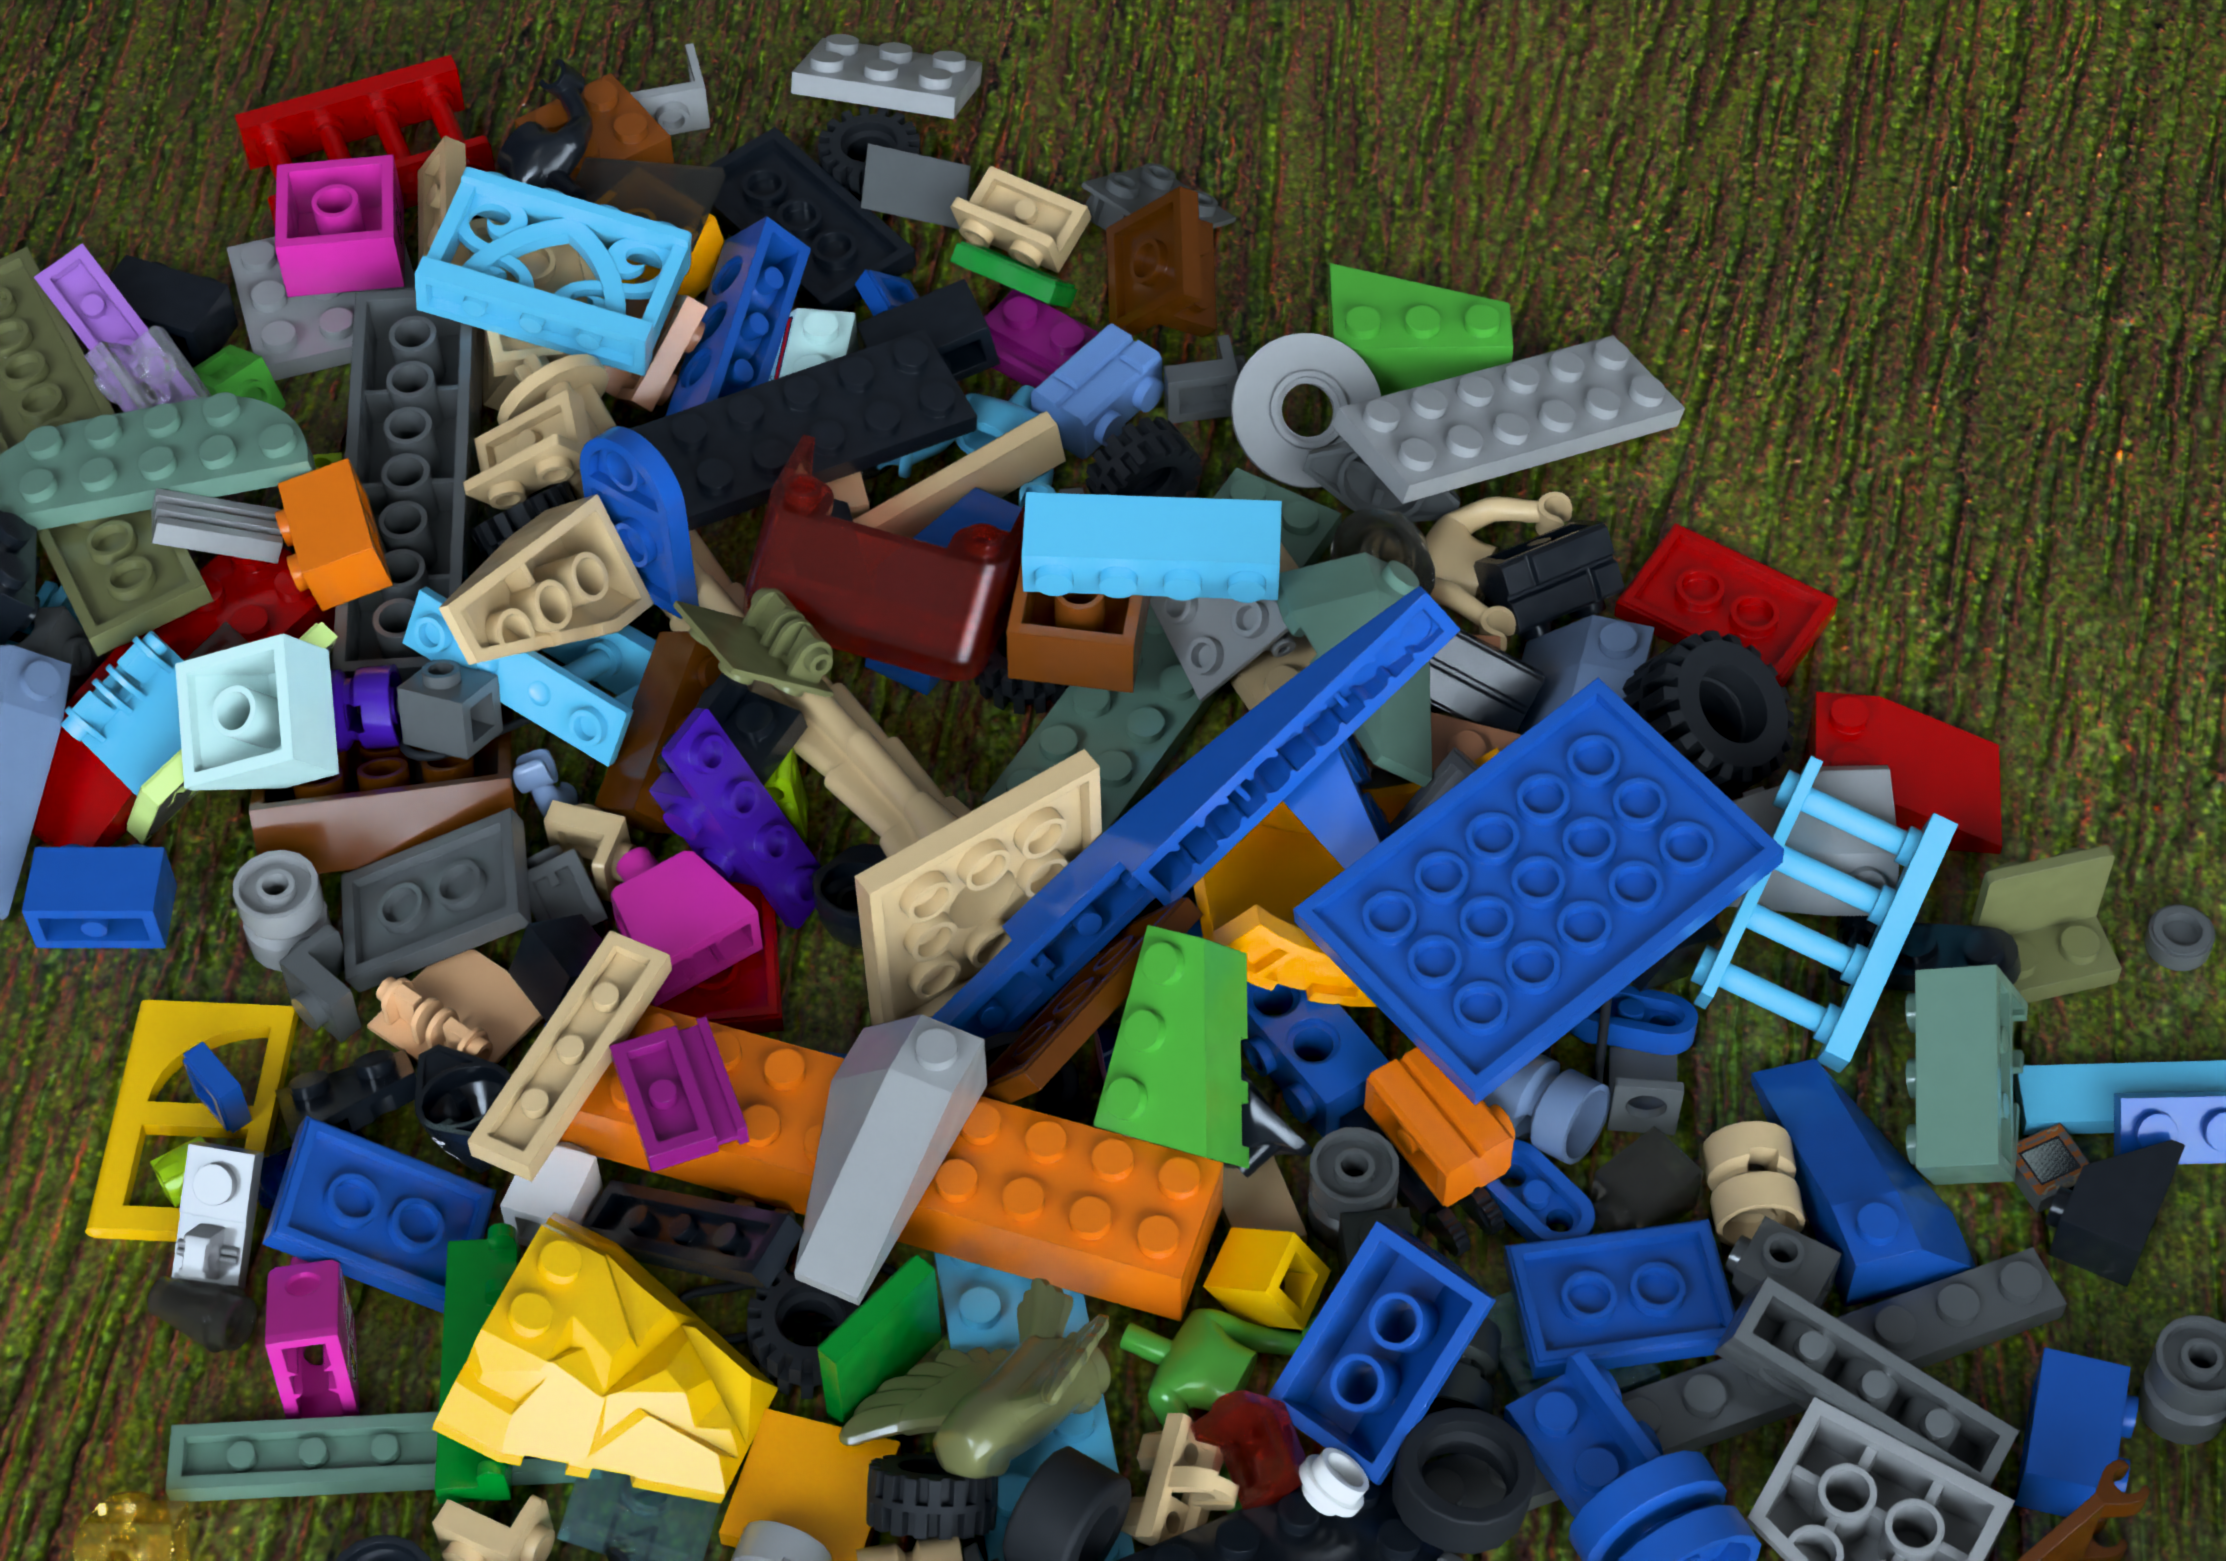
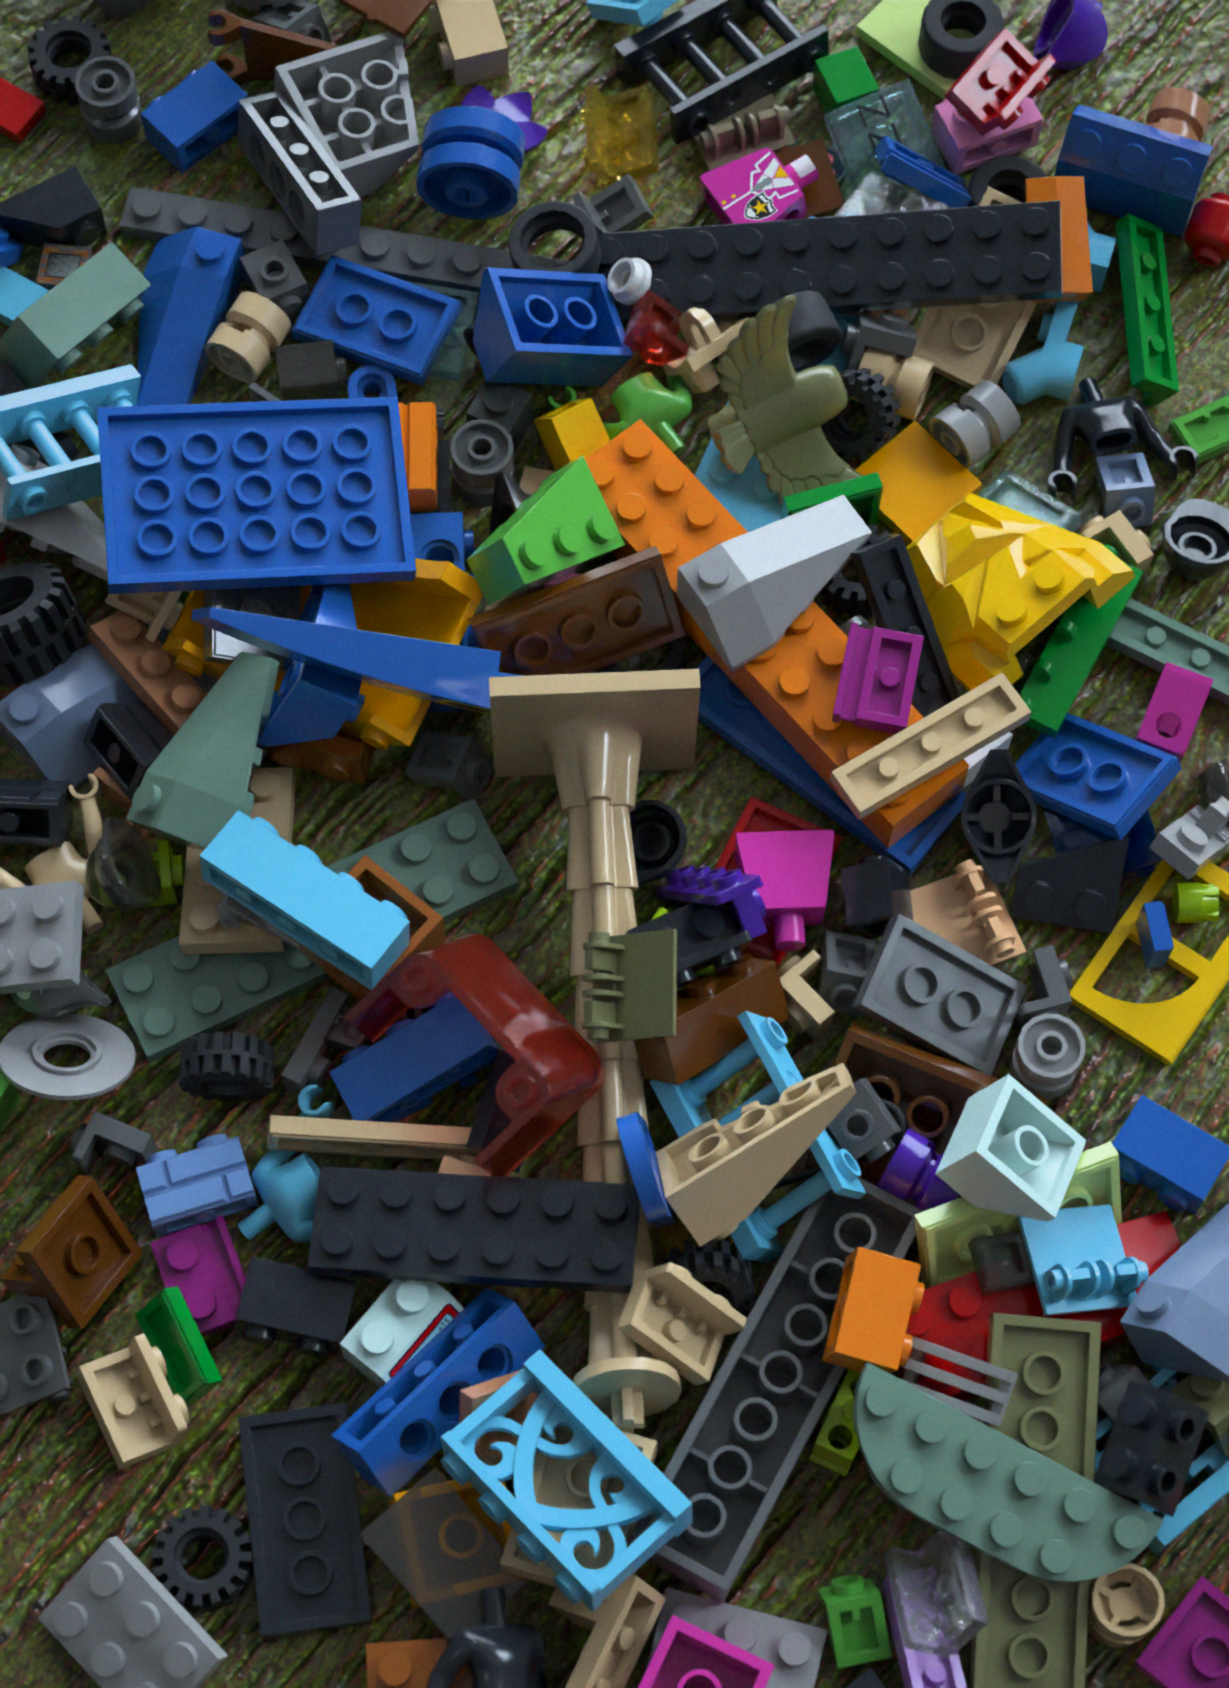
camera: 150 degrees left, 15 degrees up
sand blue arm [512,749,579,818] -> none
blue tile [855,269,919,316] -> none
dark grey sticker [861,143,971,229] -> none
blue bracket [1503,1349,1664,1518] -> none

